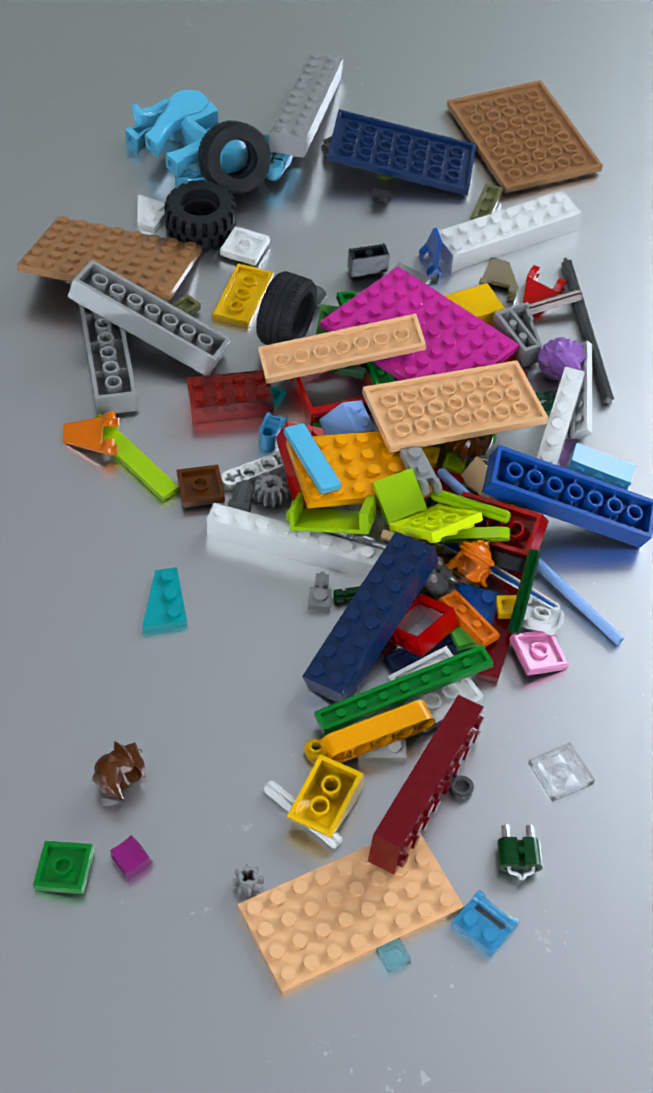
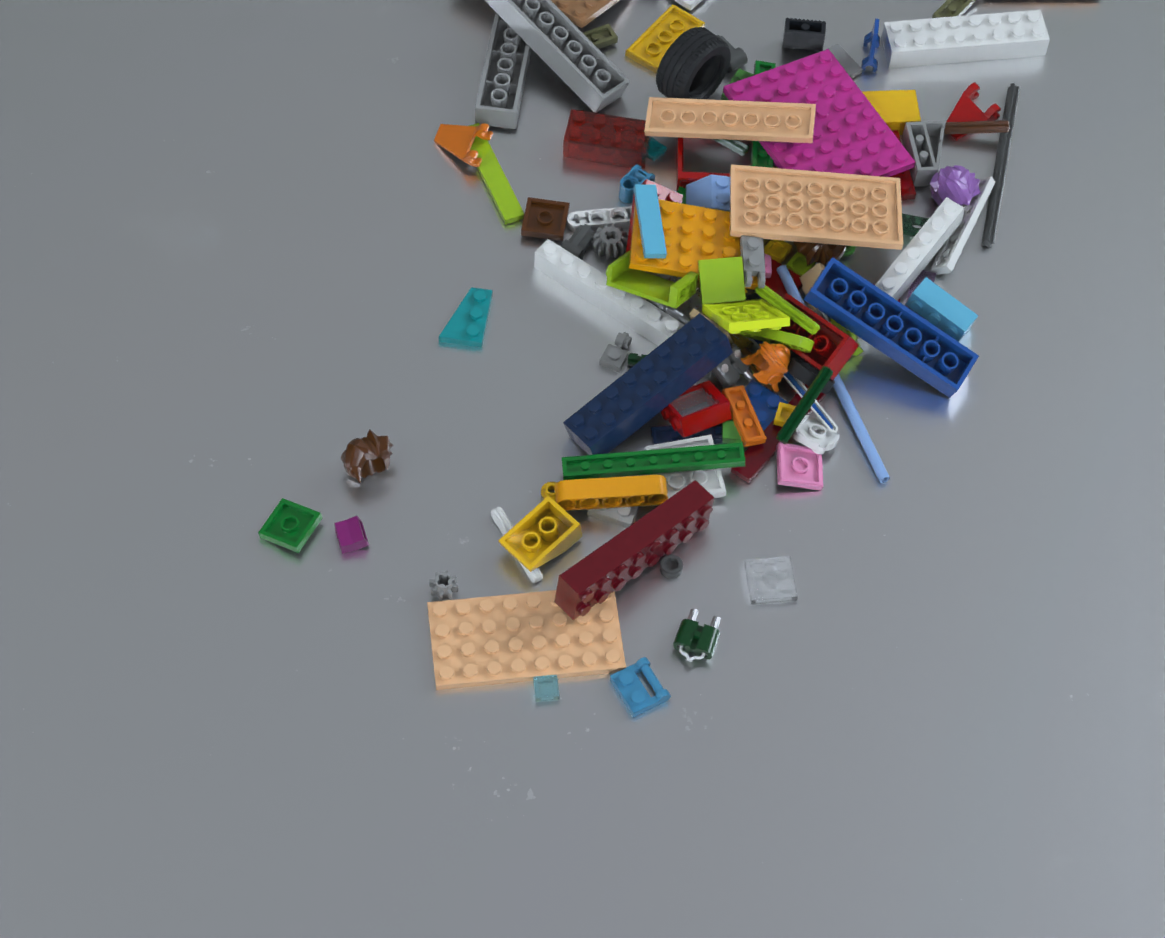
camera: 20 degrees right, 5 degrees up
dark tan flag [479,257,519,302] -> none

